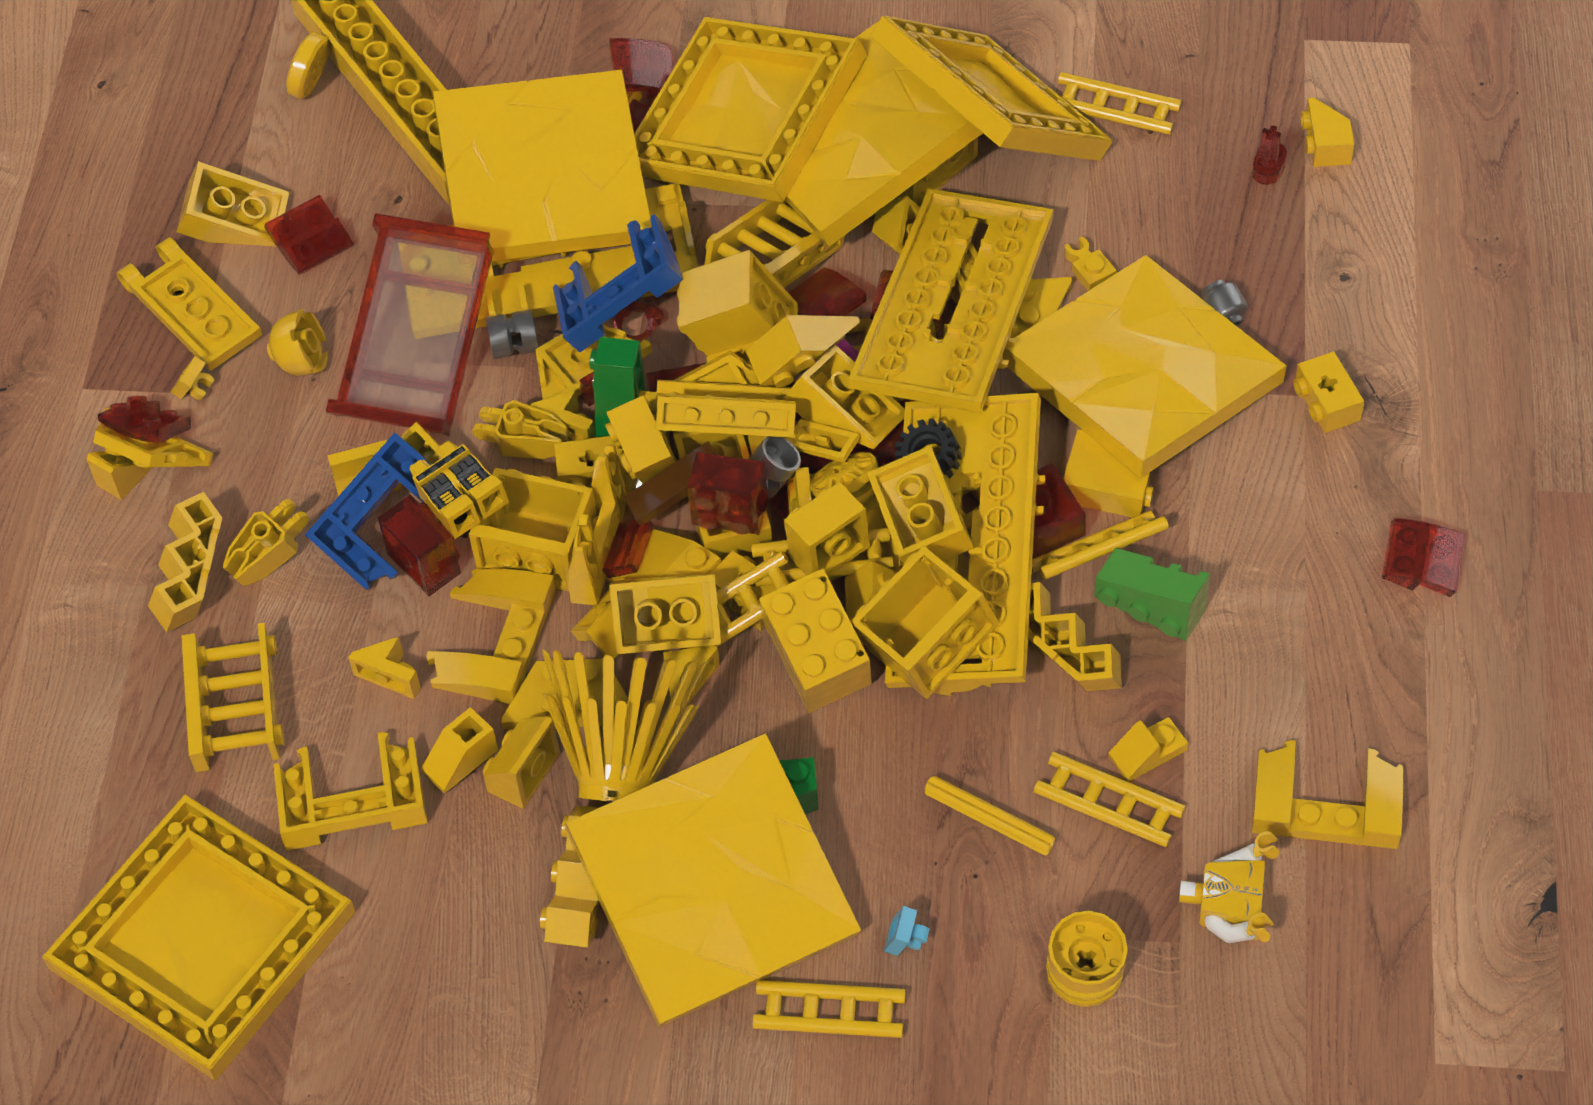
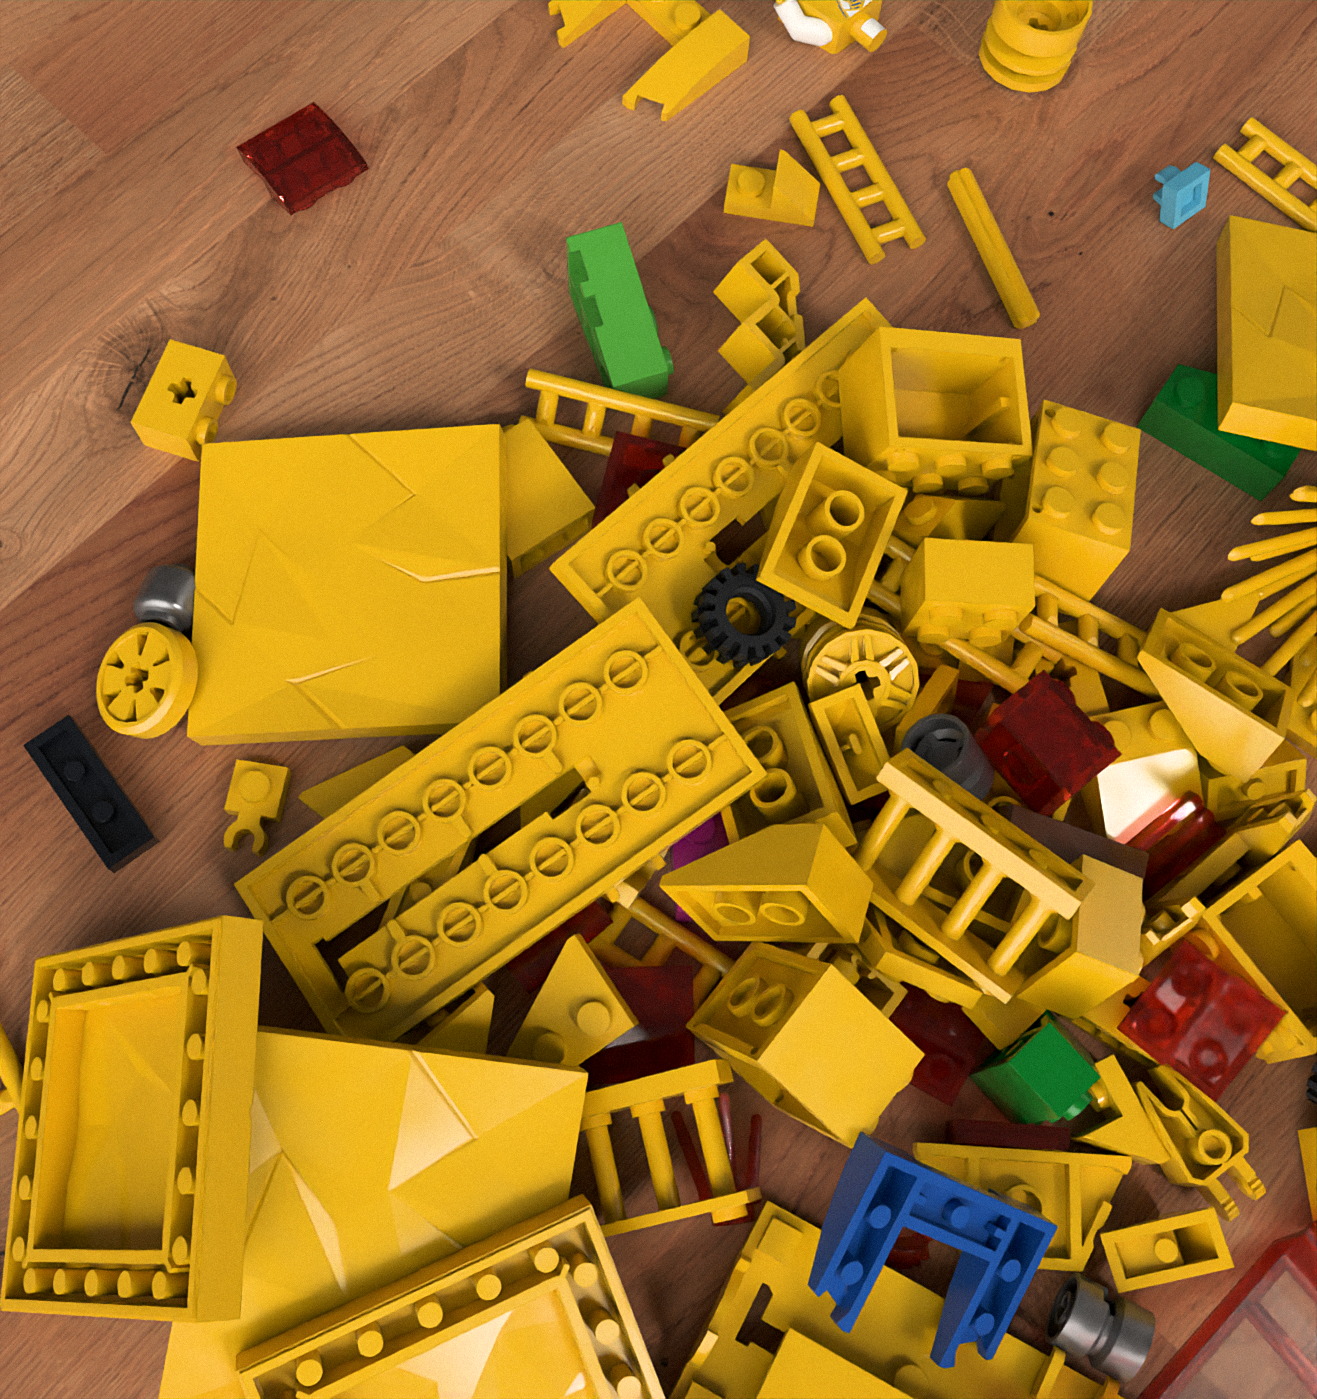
camera: 150 degrees left, 15 degrees up
none -> black plate [23,715,160,873]
none -> yellow wheel [96,622,198,739]
none -> yellow wing [505,933,639,1066]
none -> yellow slope [1100,1206,1235,1293]
none -> clear red slope [1117,940,1289,1102]

